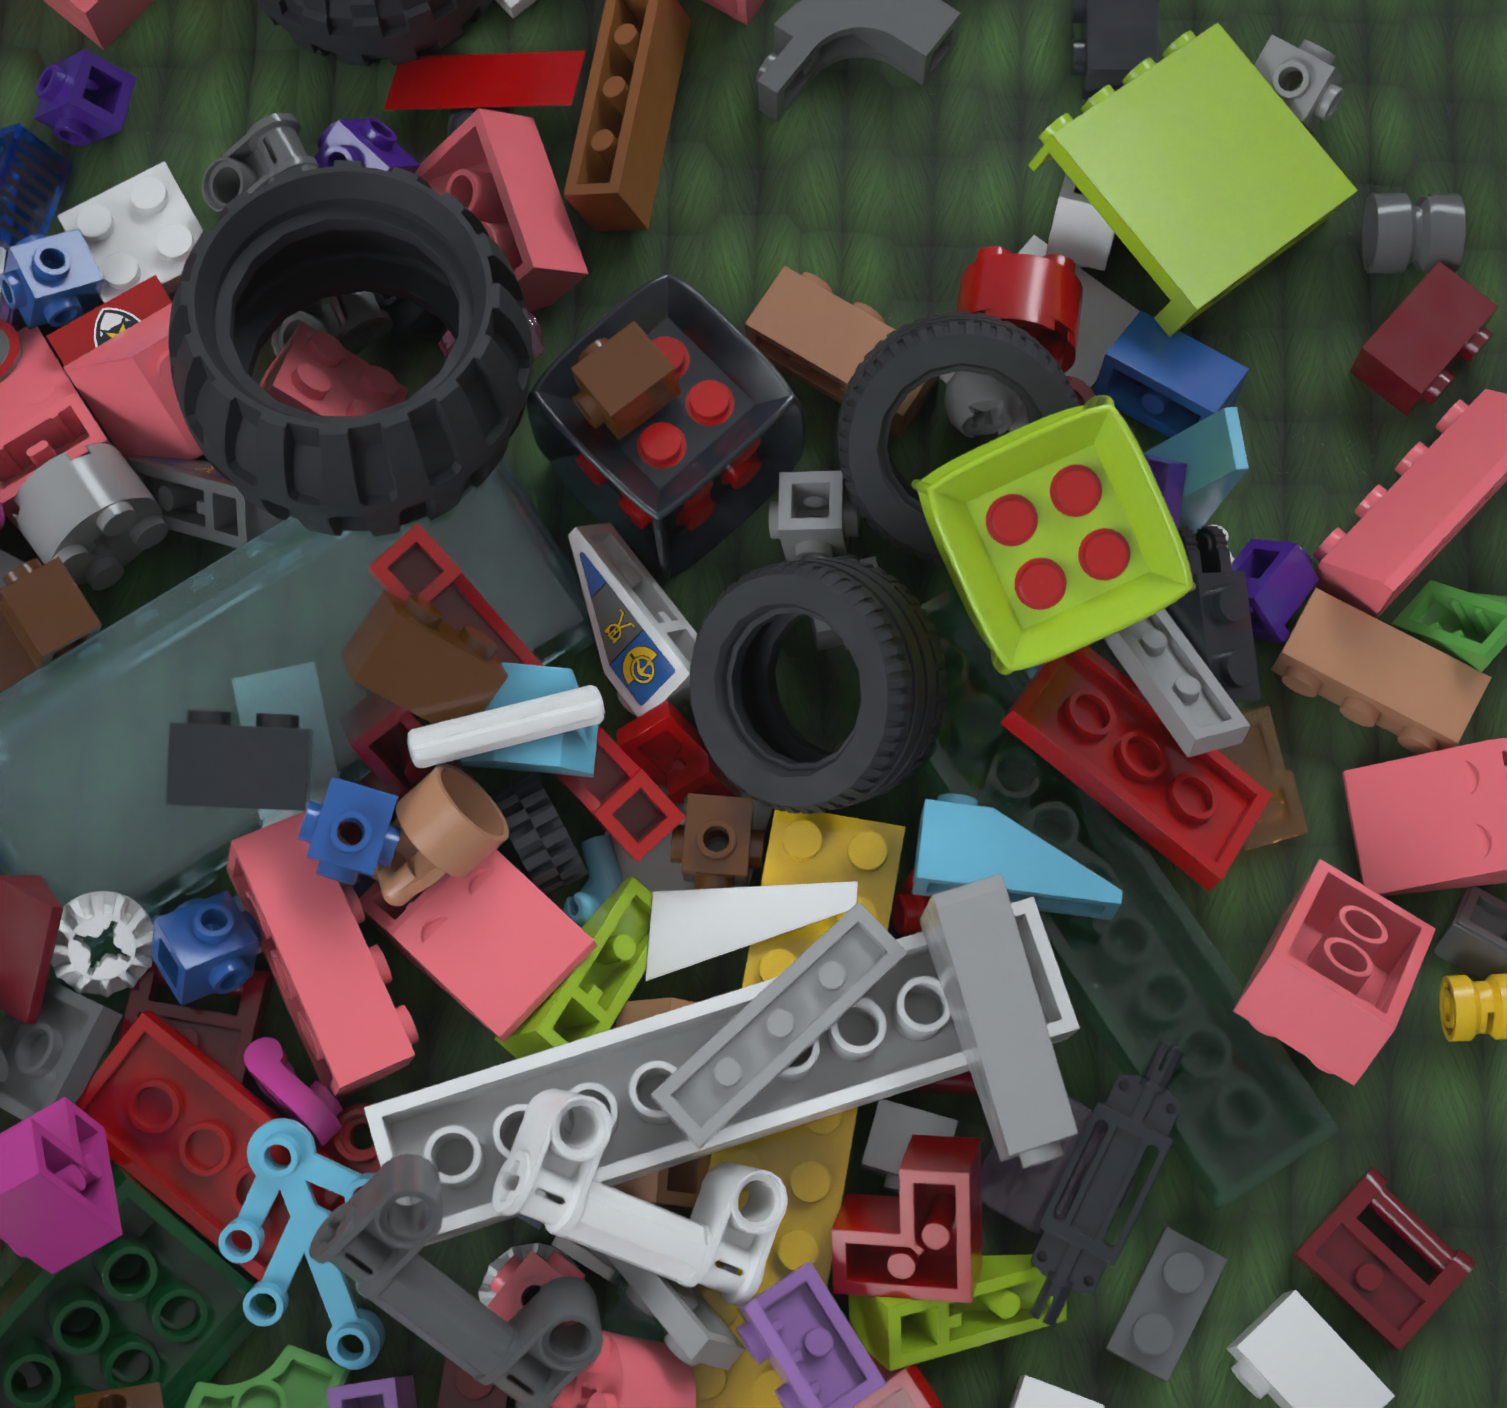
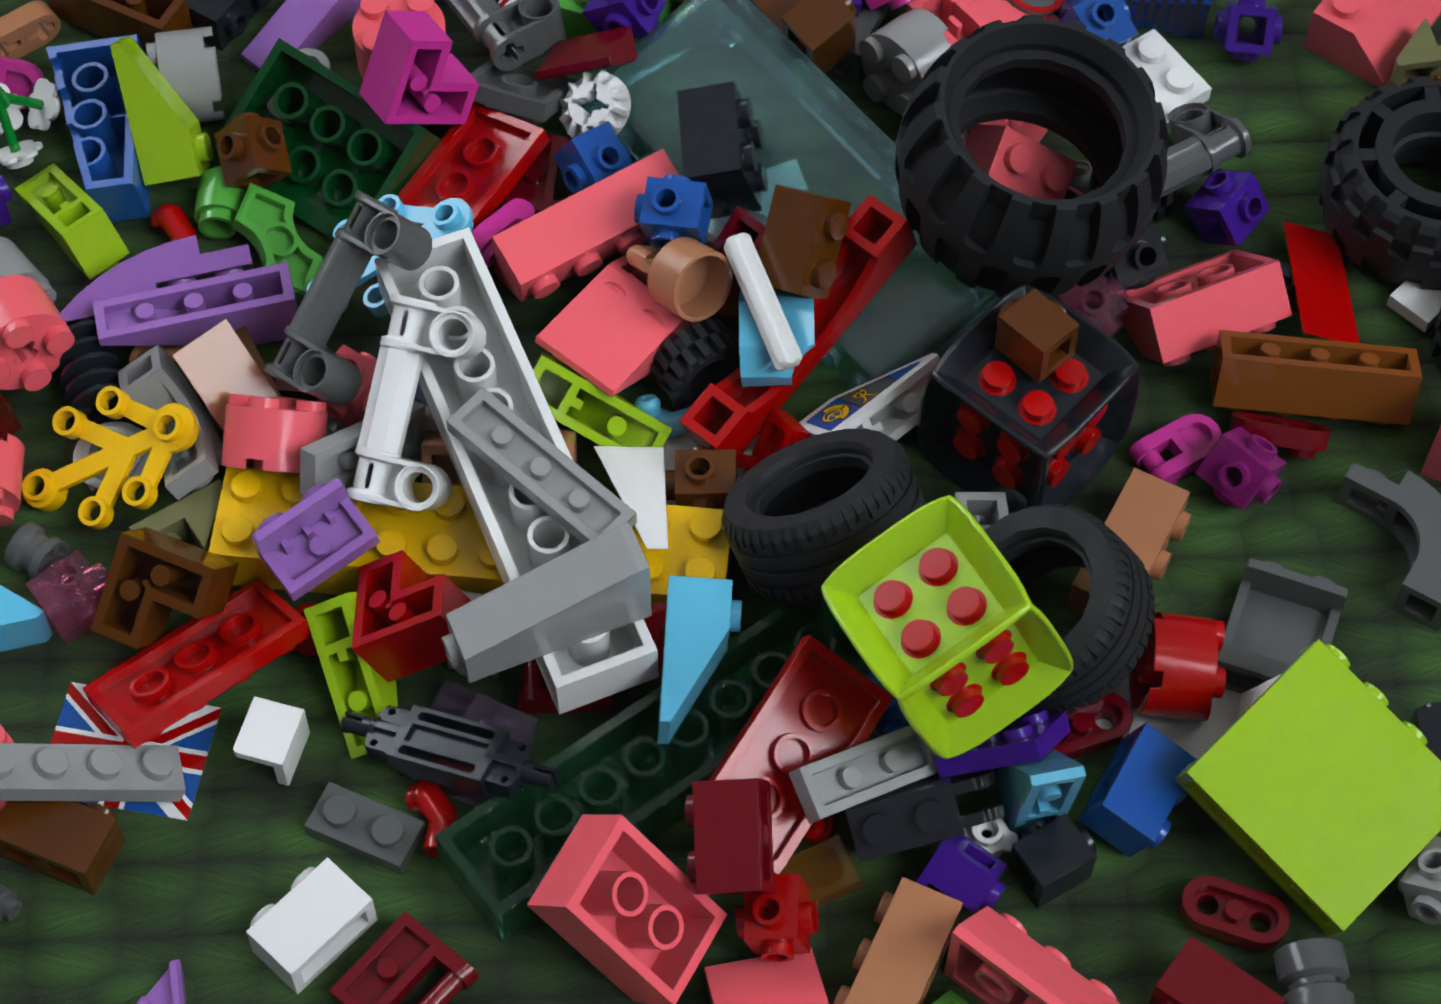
camera: 80 degrees right, 15 degrees down
none -> red arm [405,780,457,858]
none -> dark red brick [685,778,774,895]
none -> red brick [736,873,819,962]
none -> black brick [1008,814,1097,908]
none -> dark pink plate [1128,414,1222,485]
none -> dark red plate [1179,875,1290,952]
none -> magenta brick [1195,426,1287,510]
none -> dark grey panel [1218,558,1348,694]
none -> dark red plate [1229,411,1331,459]

